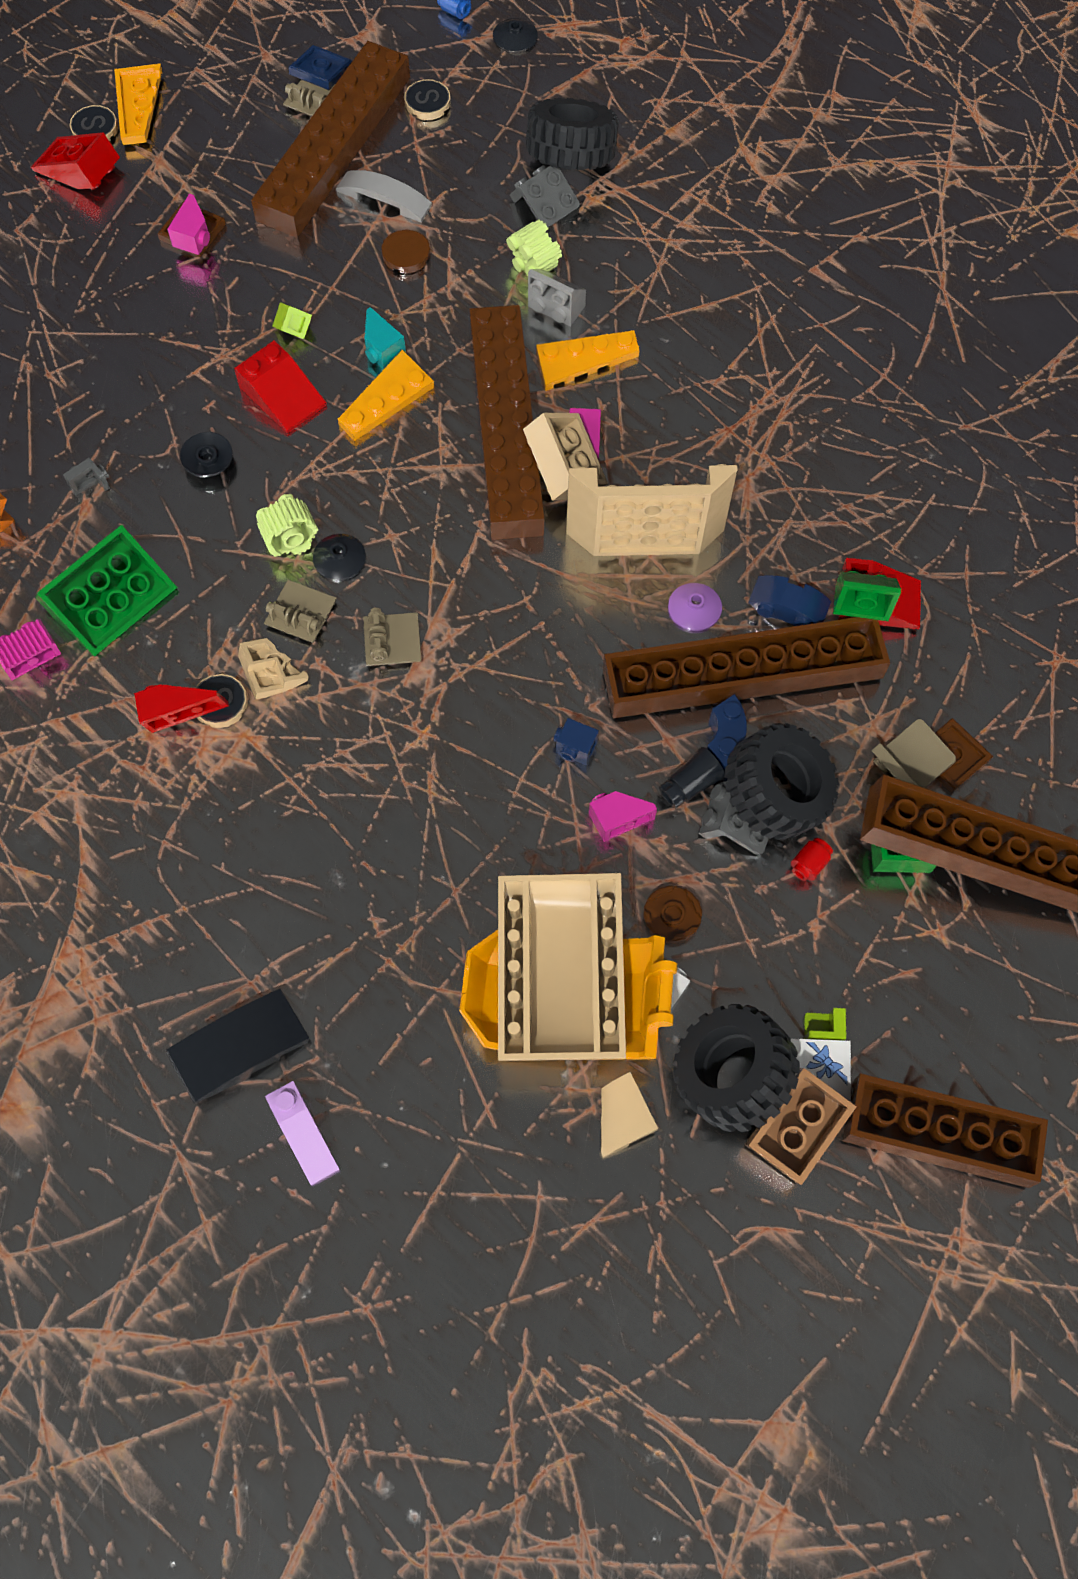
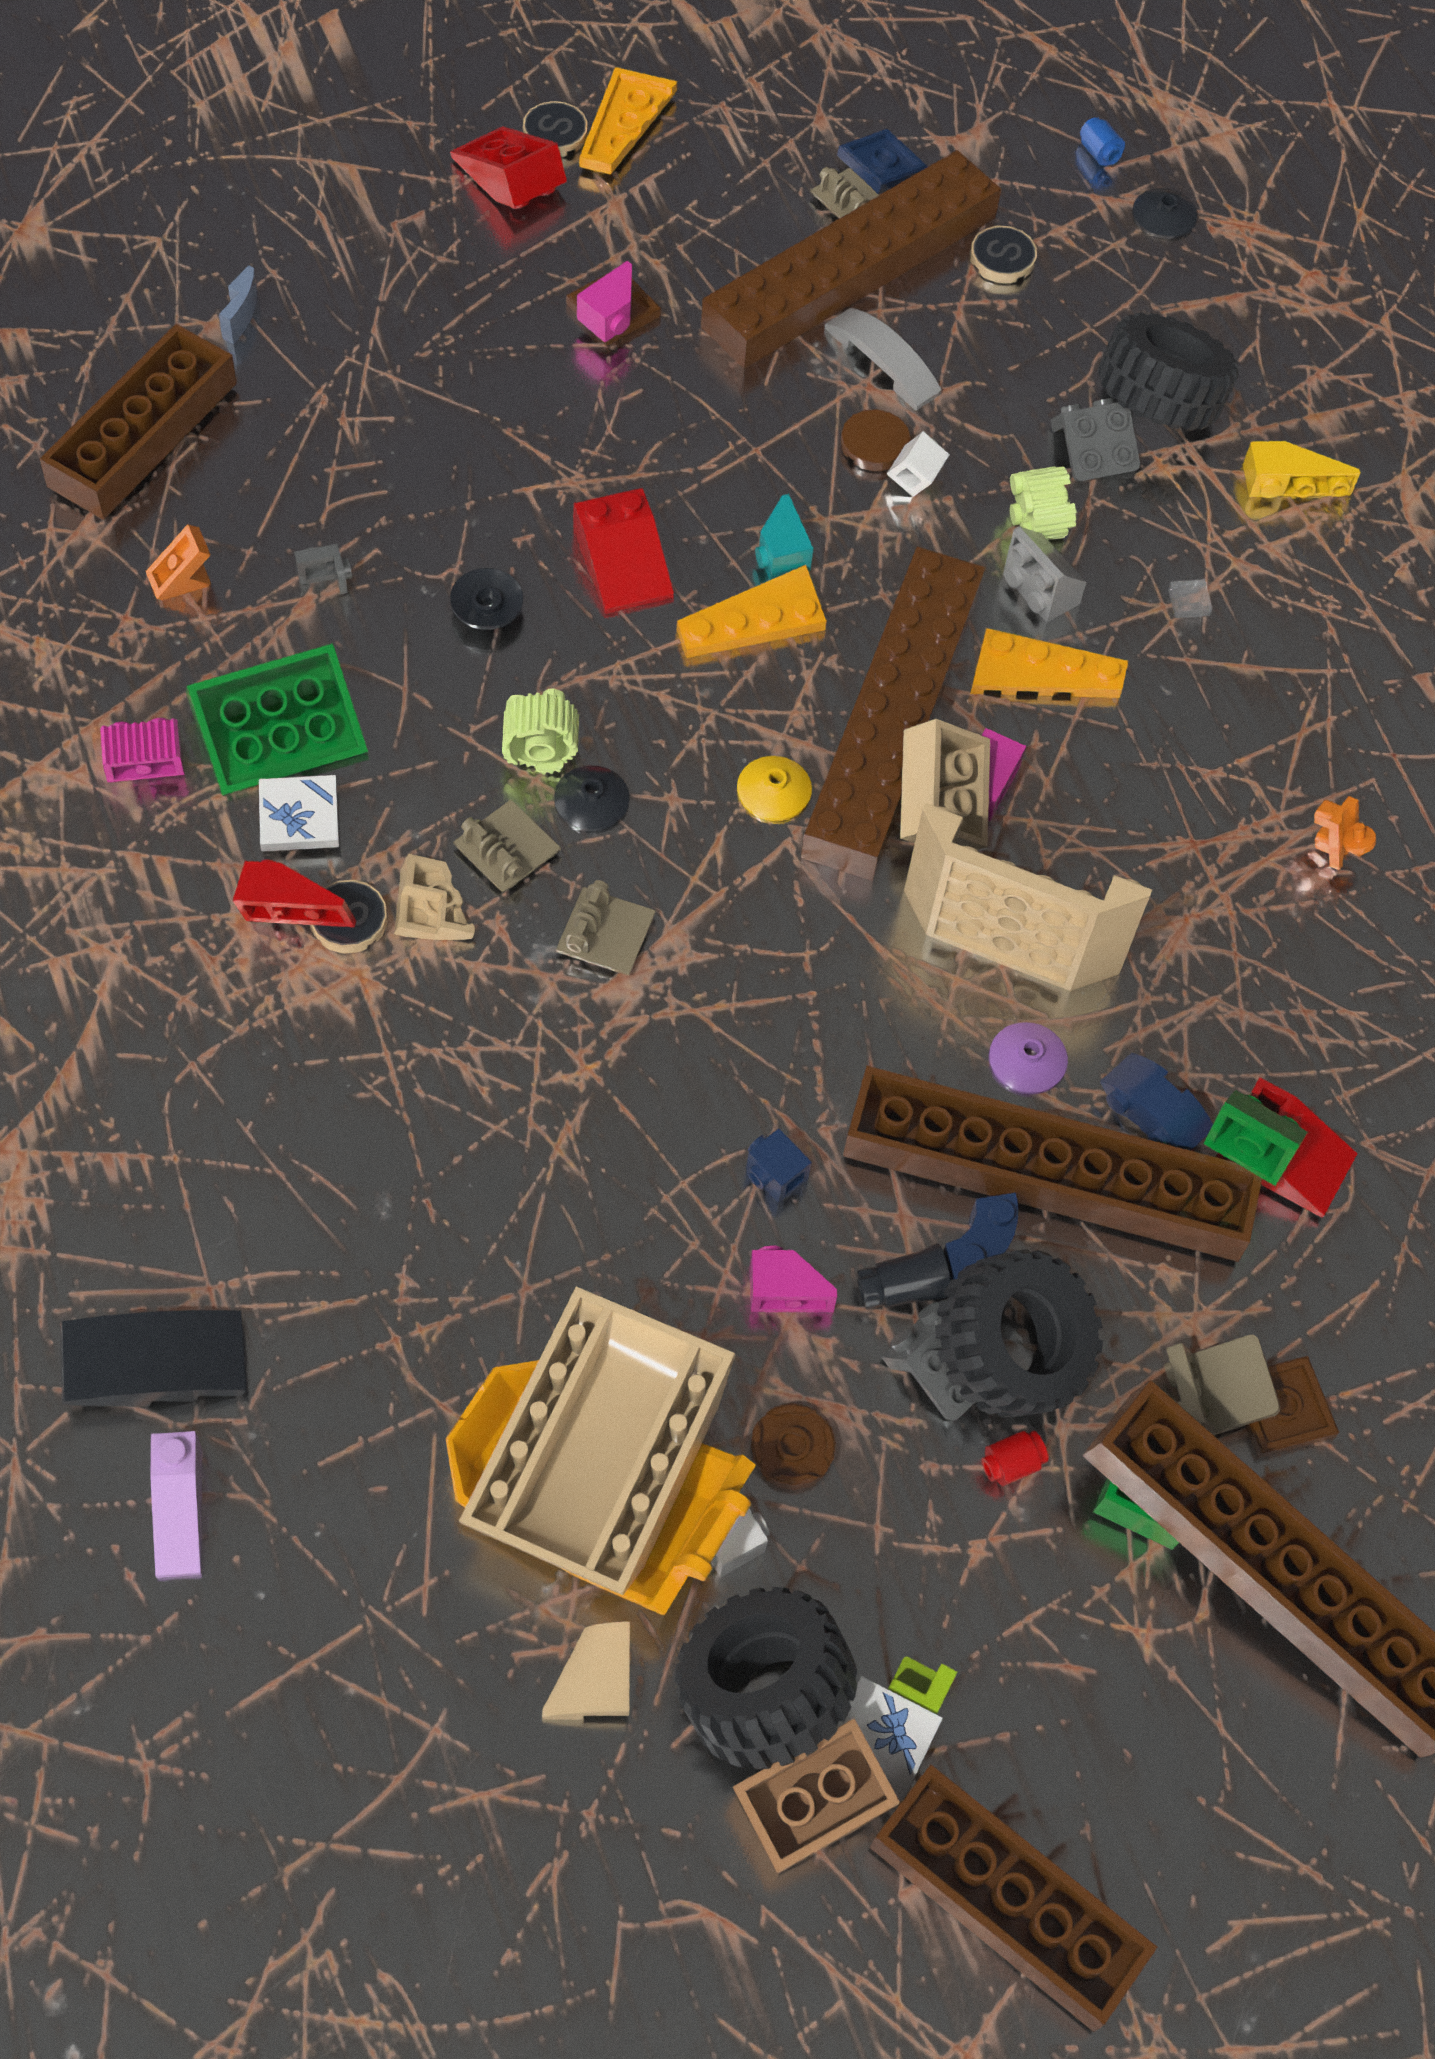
camera: 20 degrees right, 5 degrees down
lime panel [273,302,312,339] -> none
none -> white tile [259,775,339,851]
none -> yellow dish [737,756,812,821]
none -> white brick [887,431,950,497]
none -> clear tile [1168,579,1212,618]
none -> yellow slope [1243,441,1360,498]
none -> orange hips [1314,796,1376,870]

